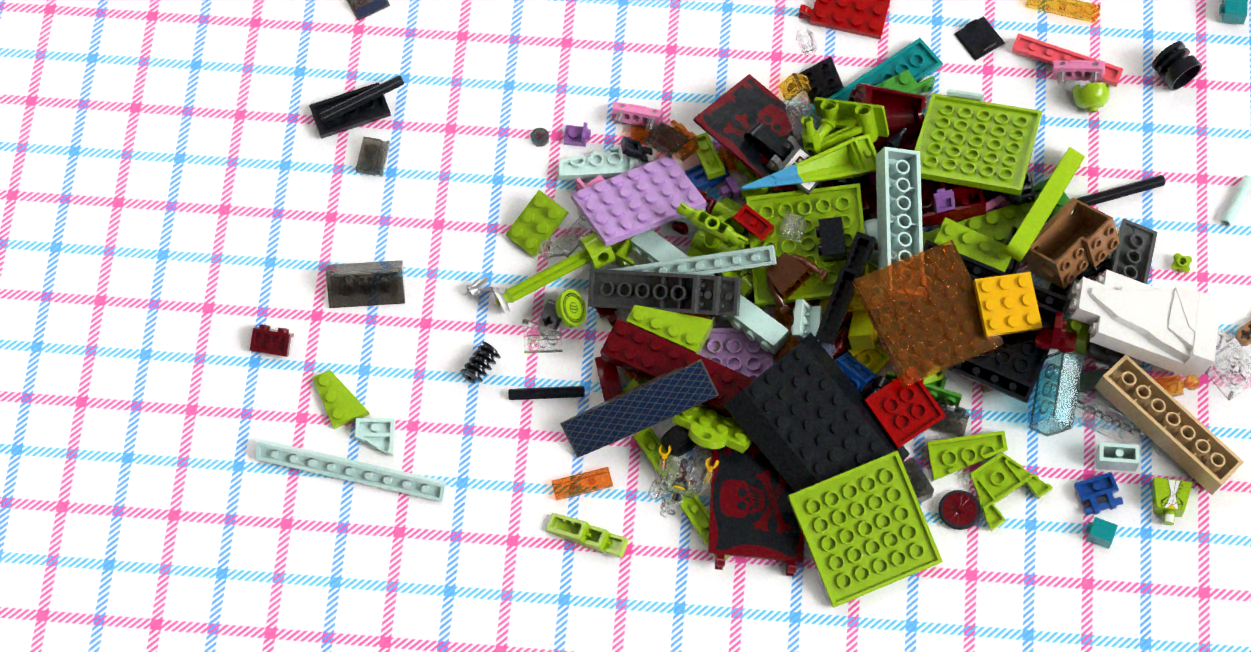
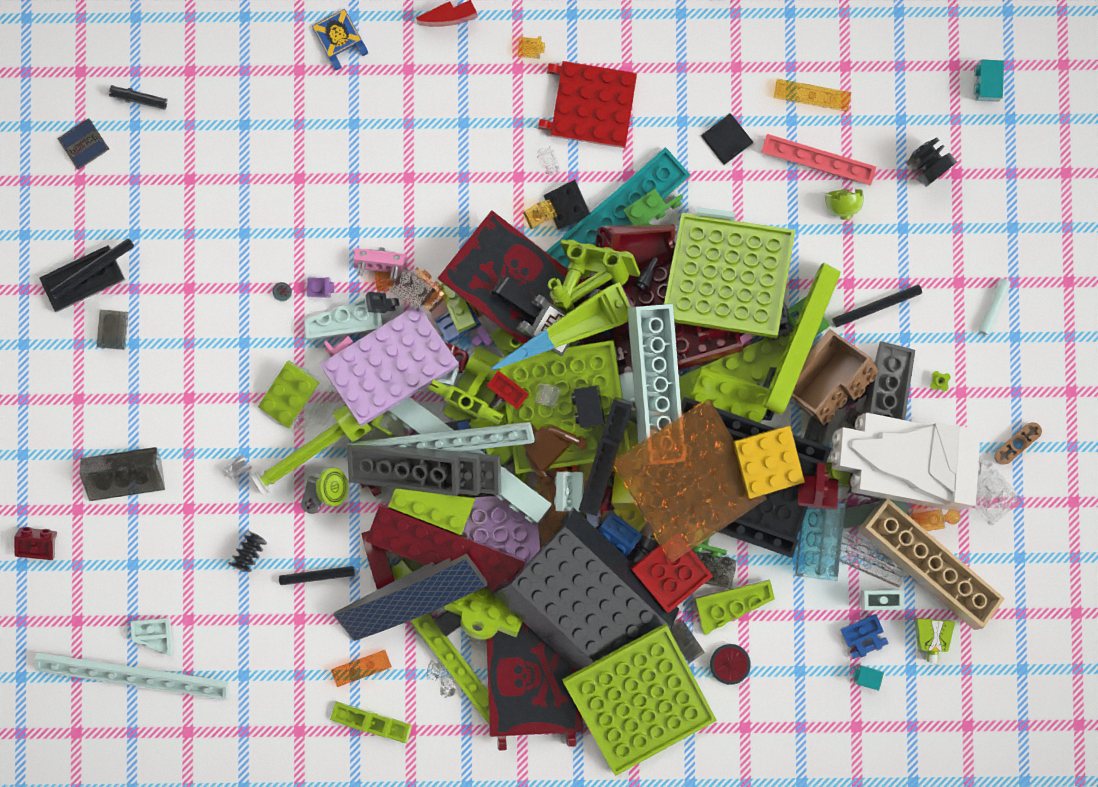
camera: 10 degrees left, 20 degrees up
lime wing [312,370,370,429] -> none
clear wing [522,319,563,353] -> none
clear torso [658,444,719,505] -> none
clear wing [785,96,822,142] -> none
medium lavender tile [933,188,955,213] -> none
lime wing [970,452,1053,532] -> none
bright pink piece [1052,60,1105,84] -> none

